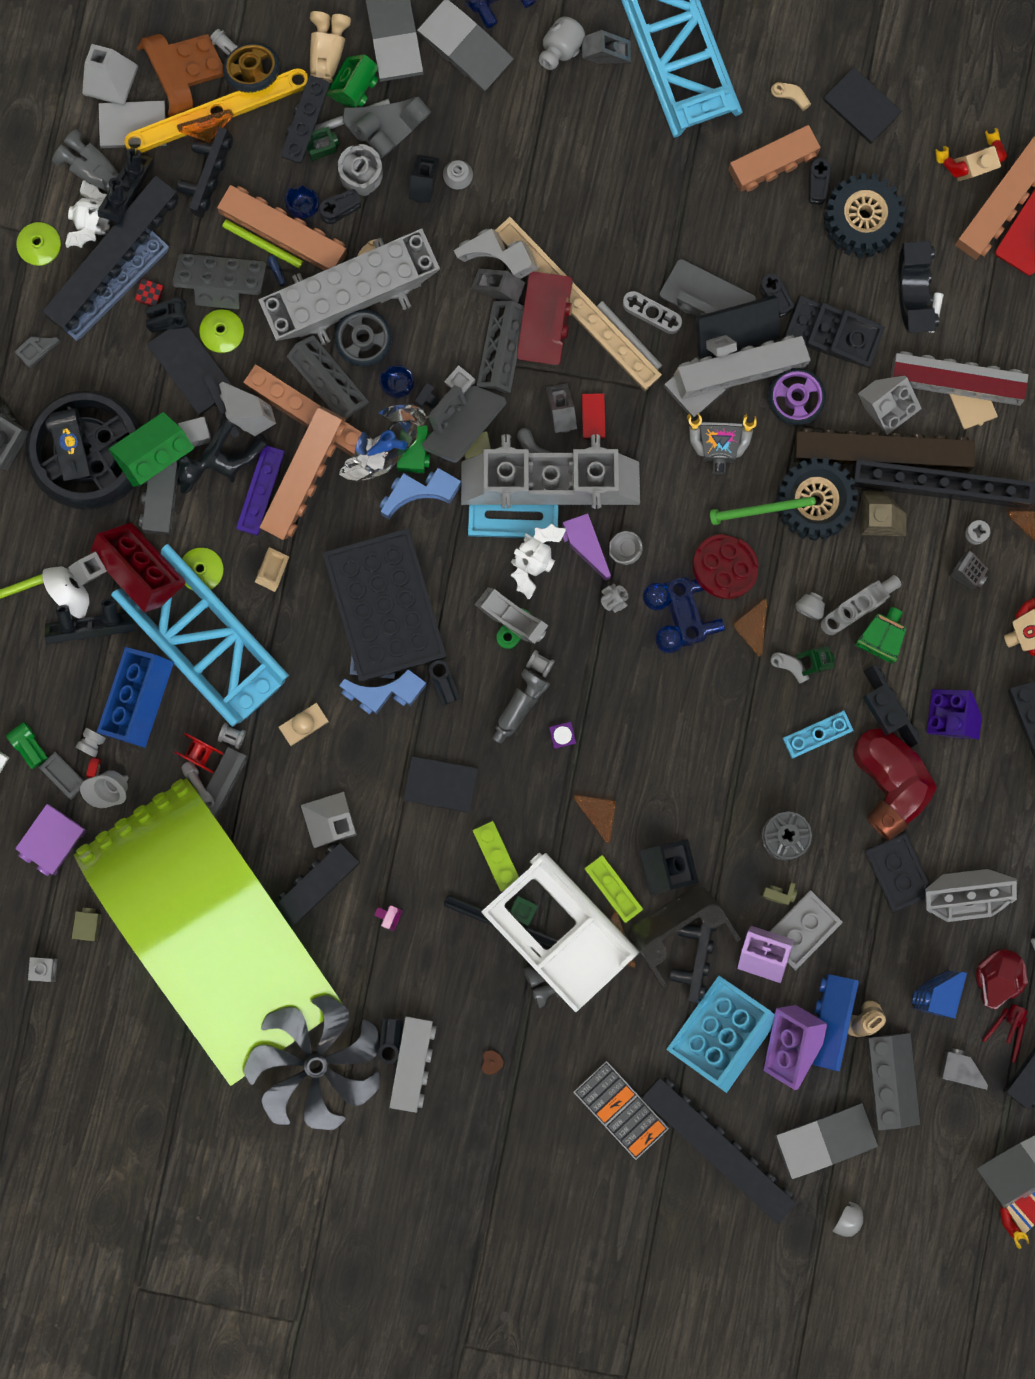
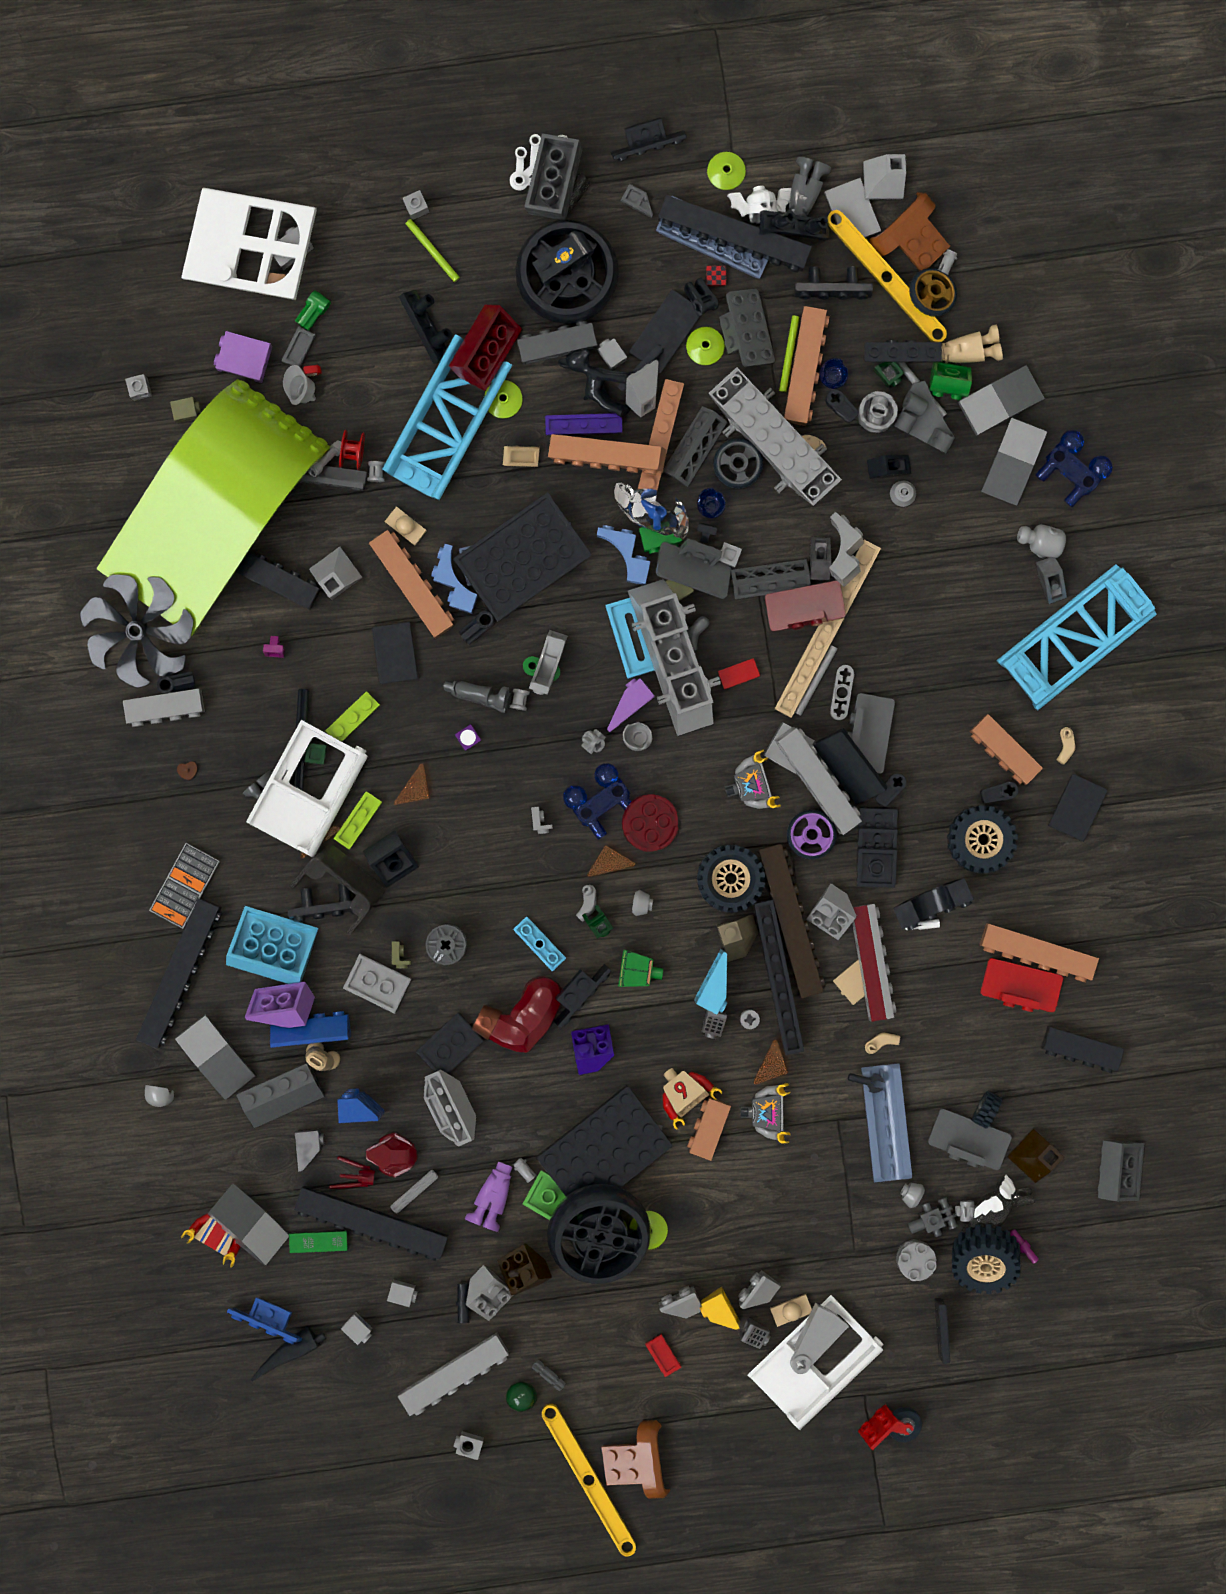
camera: 75 degrees right, 5 degrees up
white piece [42,566,89,619] -> none
light grey brick [68,552,107,587] -> none
light grey wheel [75,728,106,758] -> none
blue brick [96,647,174,748] -> none
green slope [108,412,194,487] -> none
clear orange tile [177,109,234,142] -> none
dark blue pin [267,255,286,286] -> none
white helmet [511,524,566,599] -> none
flat silver slope [546,383,577,433] -> none
light grey plate [706,335,737,357] -> none
bright green bar [710,497,816,525] -> none
lavender slope [737,926,794,983] -> none
light grey piece [821,575,901,635] -> none
torso [936,128,1007,181] -> none
none -> nougat brick [369,530,454,639]
none -> light grey bracket [531,807,553,834]
none -> medium azure slope [694,949,727,1015]

